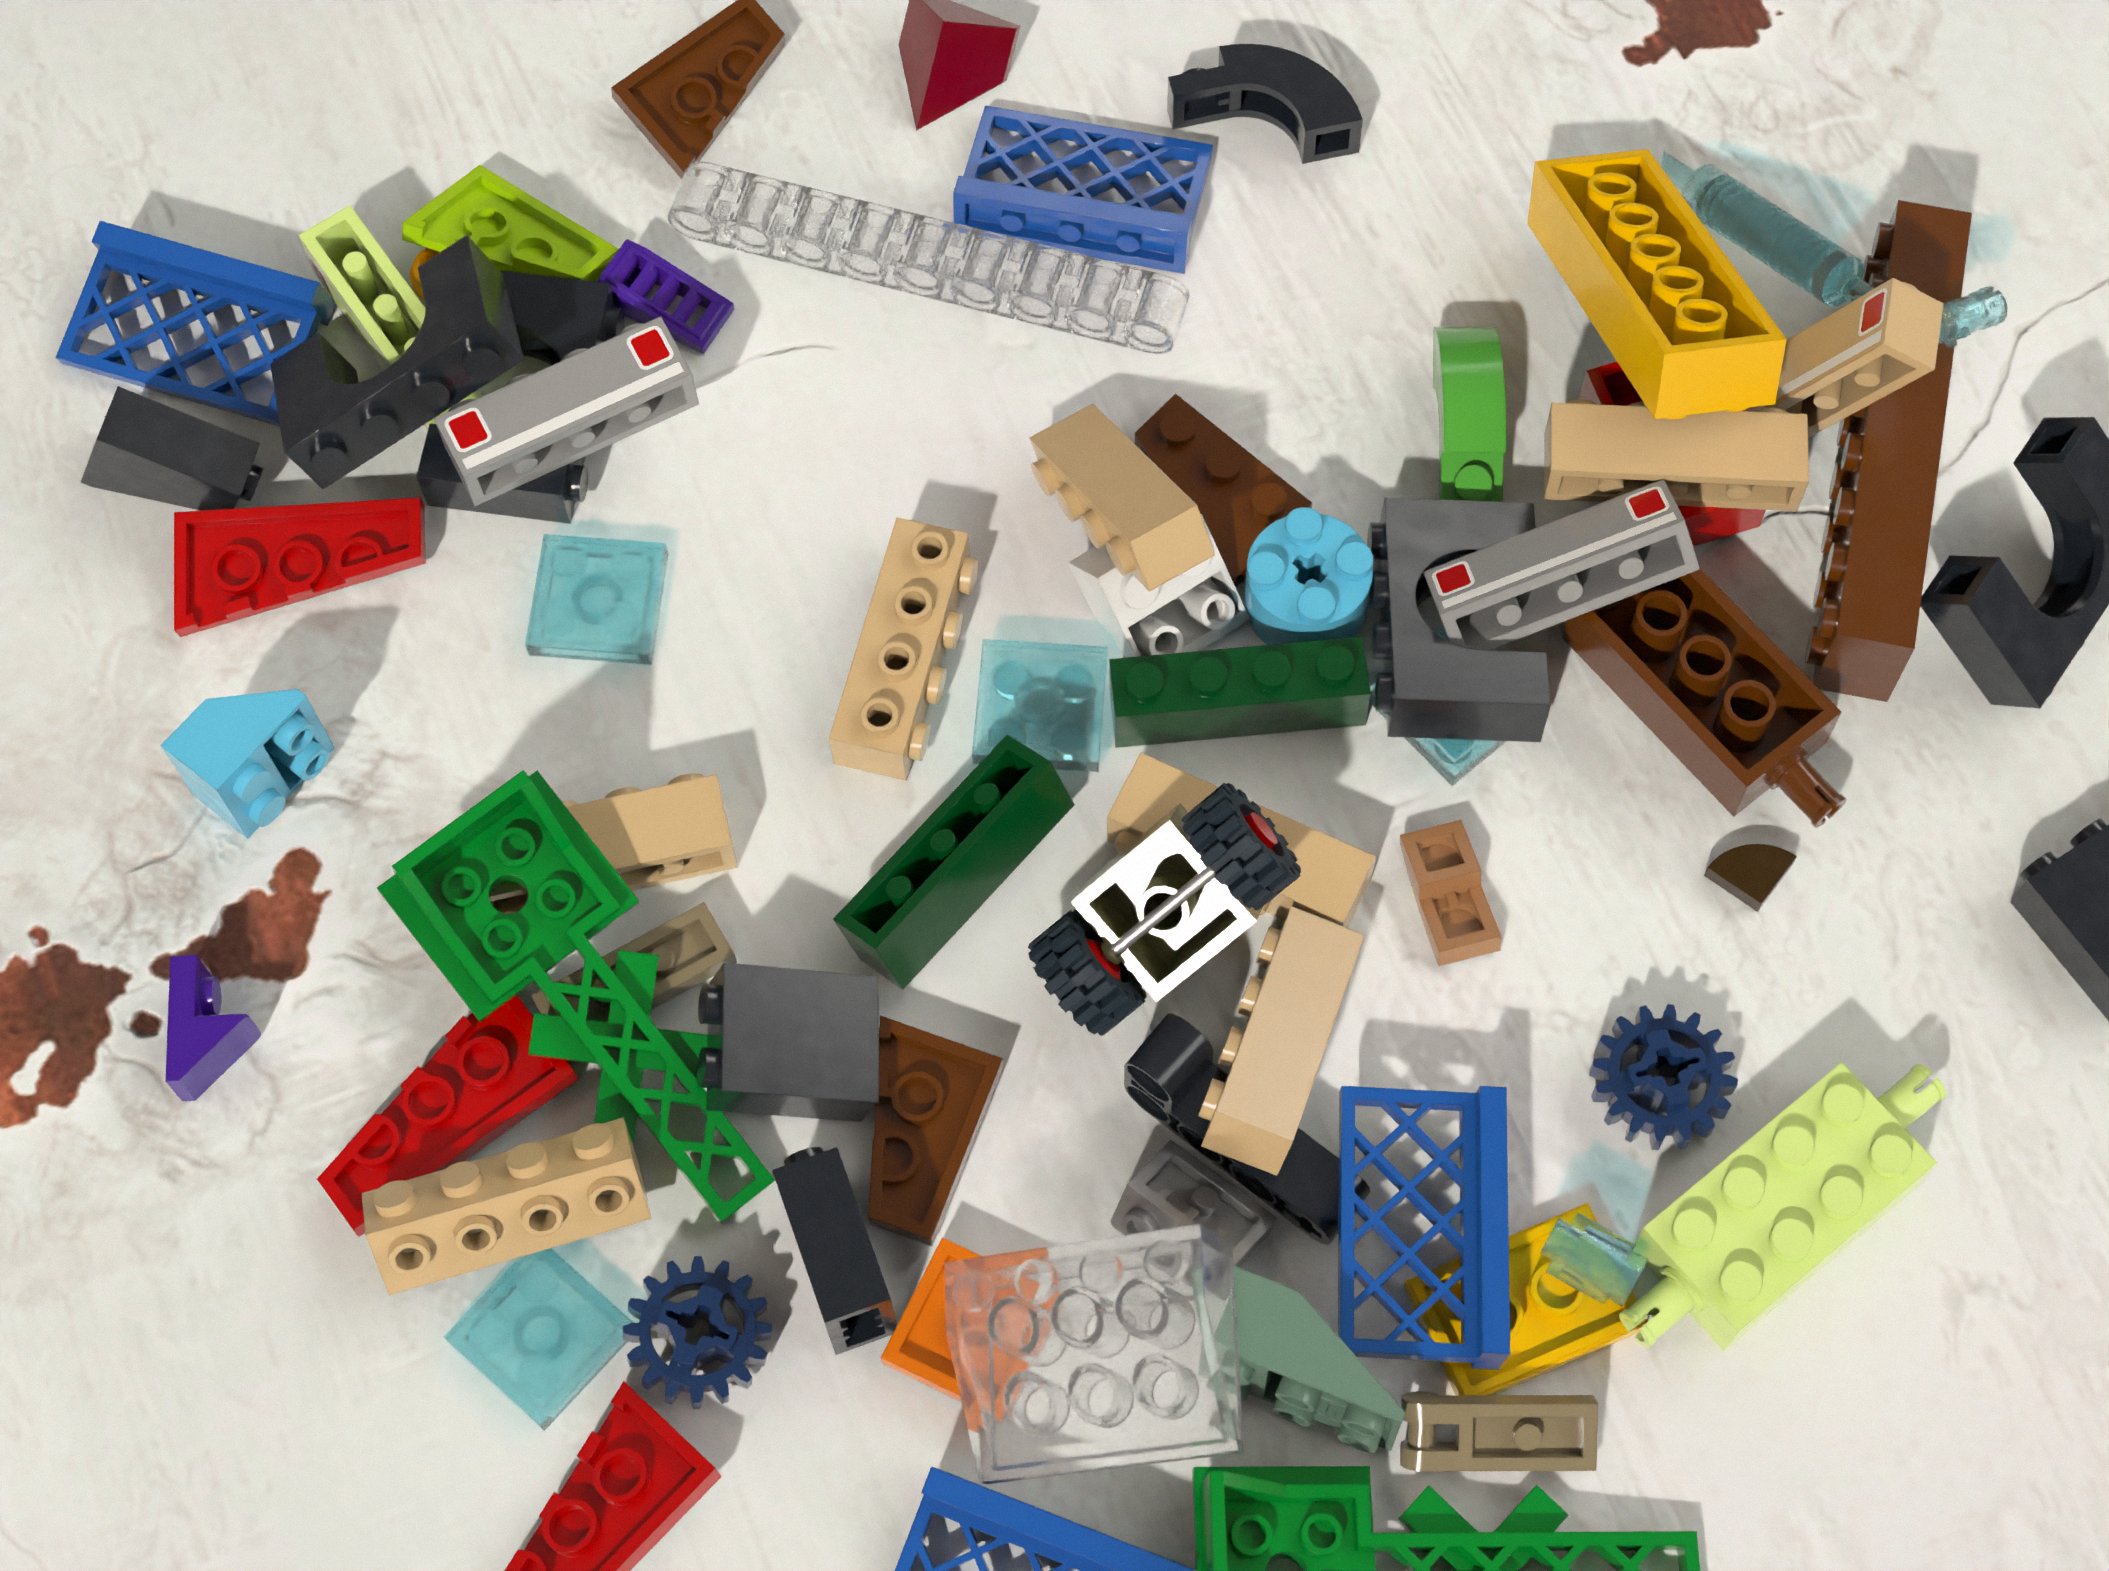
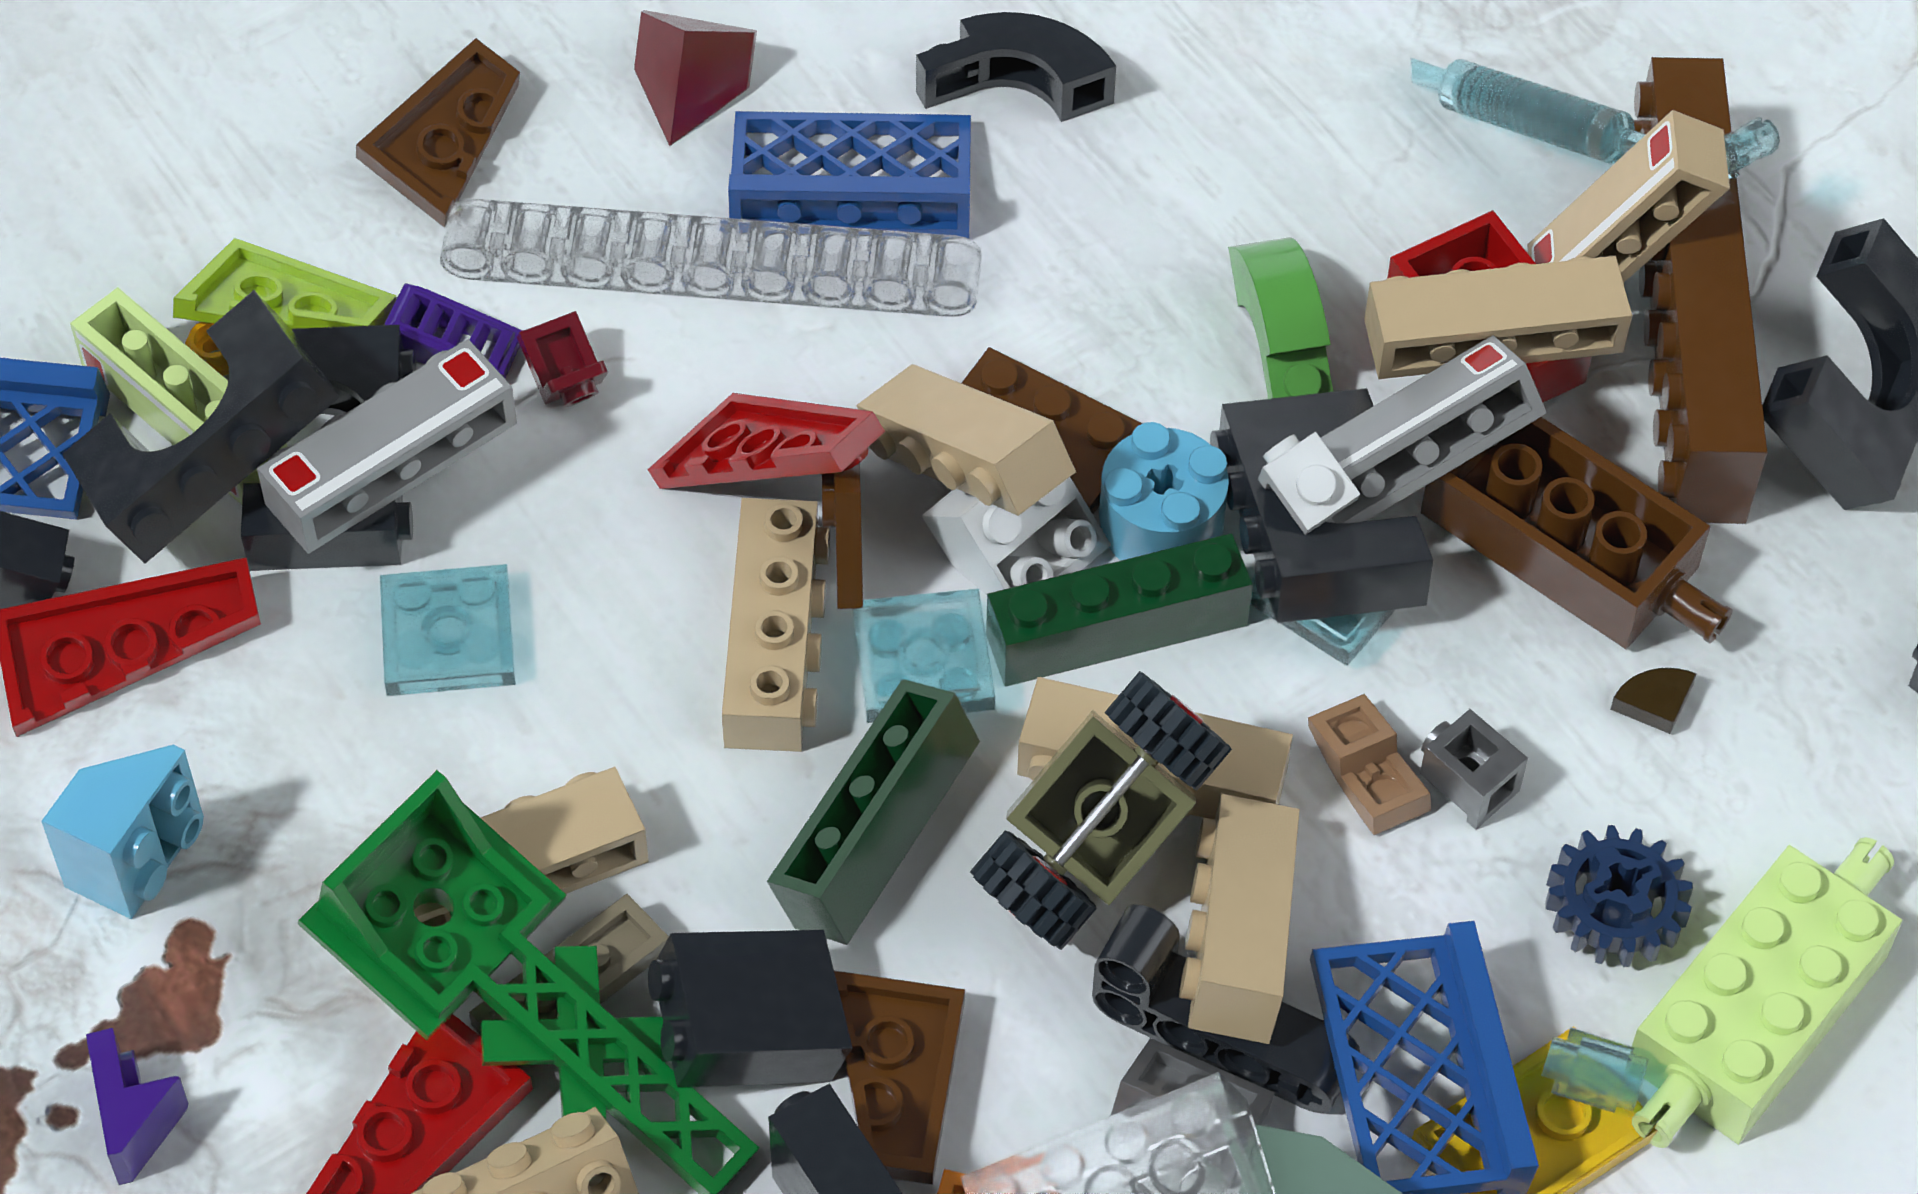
camera: 15 degrees left, 10 degrees down
yellow brick [1527,149,1787,419] -> none
none -> dark red bracket [517,311,608,407]
none -> red wing [647,393,885,489]
none -> reddish brown wing [822,463,863,609]
none -> white bracket [1258,431,1361,535]
none -> flat silver brick [1420,709,1528,829]

